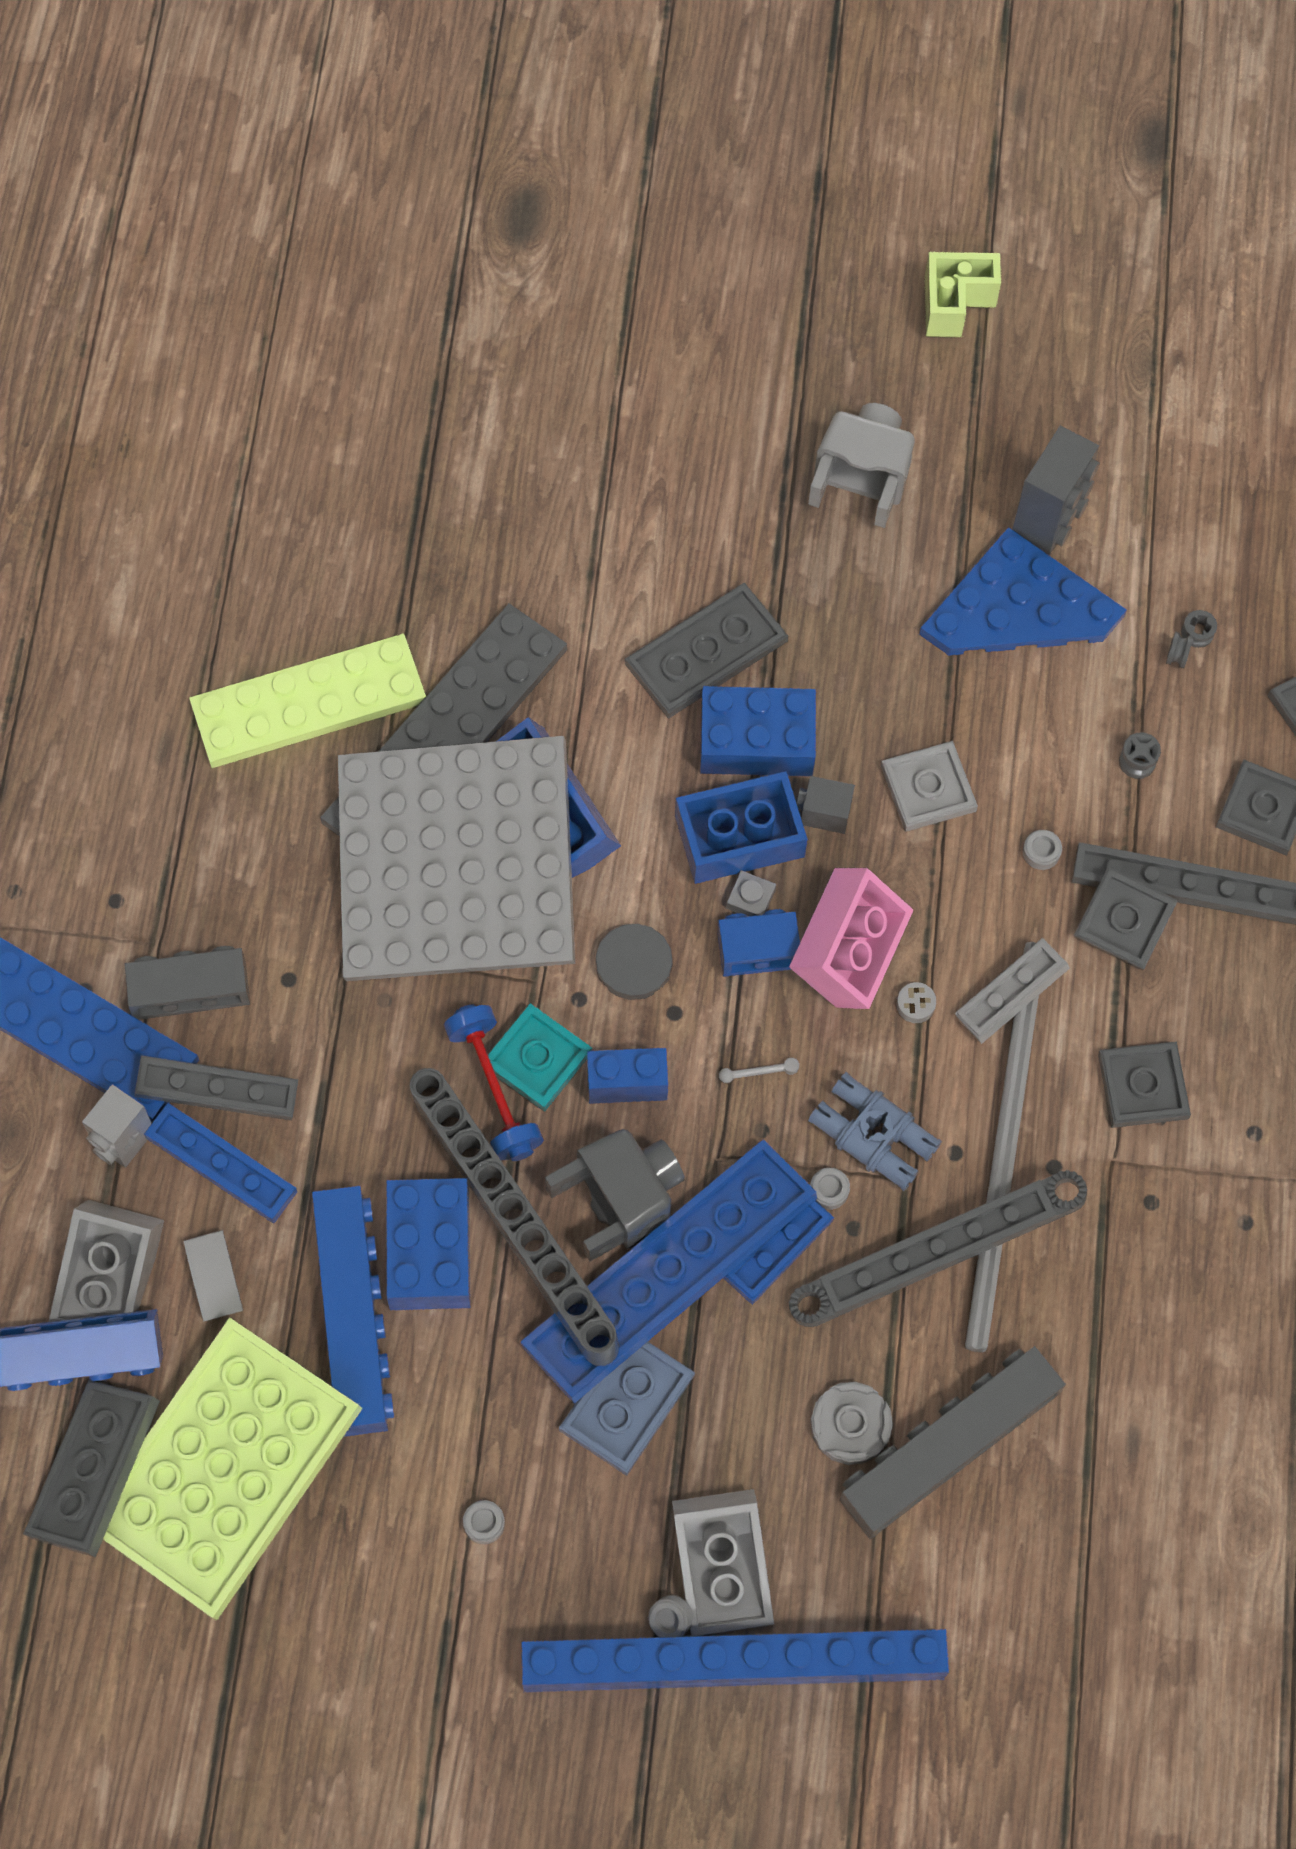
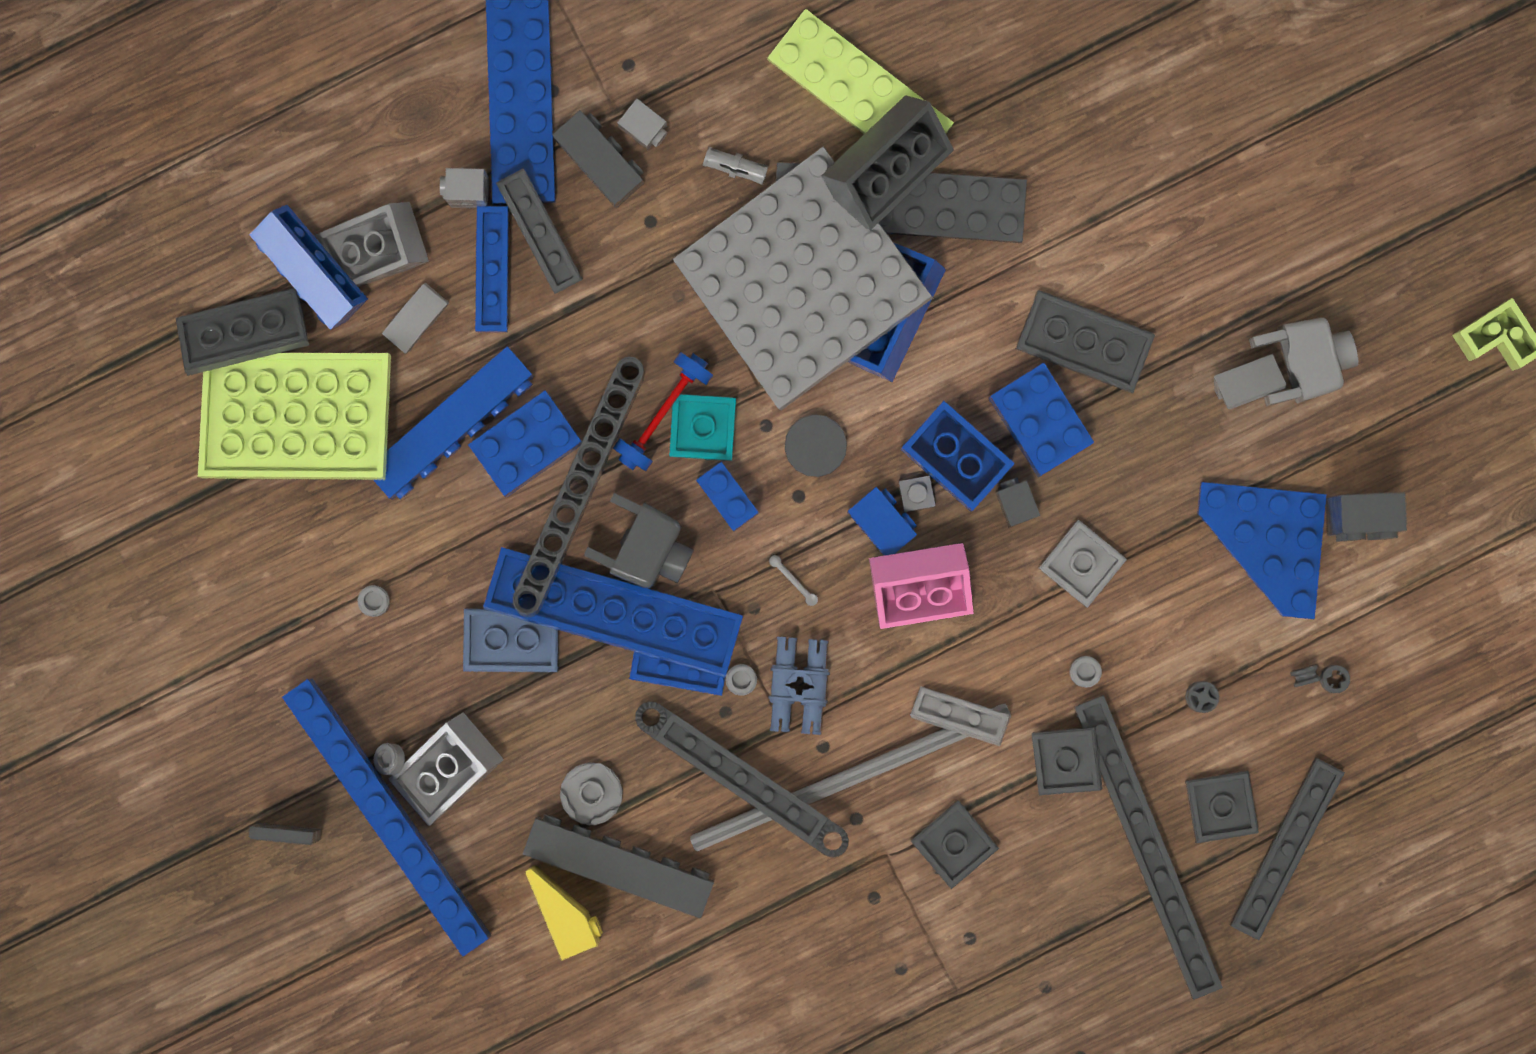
camera: 60 degrees right, 20 degrees up
light grey tile [896,982,936,1023] -> none
none -> dark grey tile [249,823,322,845]
none -> light yellow slope [525,865,603,960]
none -> light grey brick [617,99,668,150]
none -> light grey pin [703,147,768,185]
none -> dark grey slope [821,95,954,230]
none -> light grey panel [1214,354,1286,409]

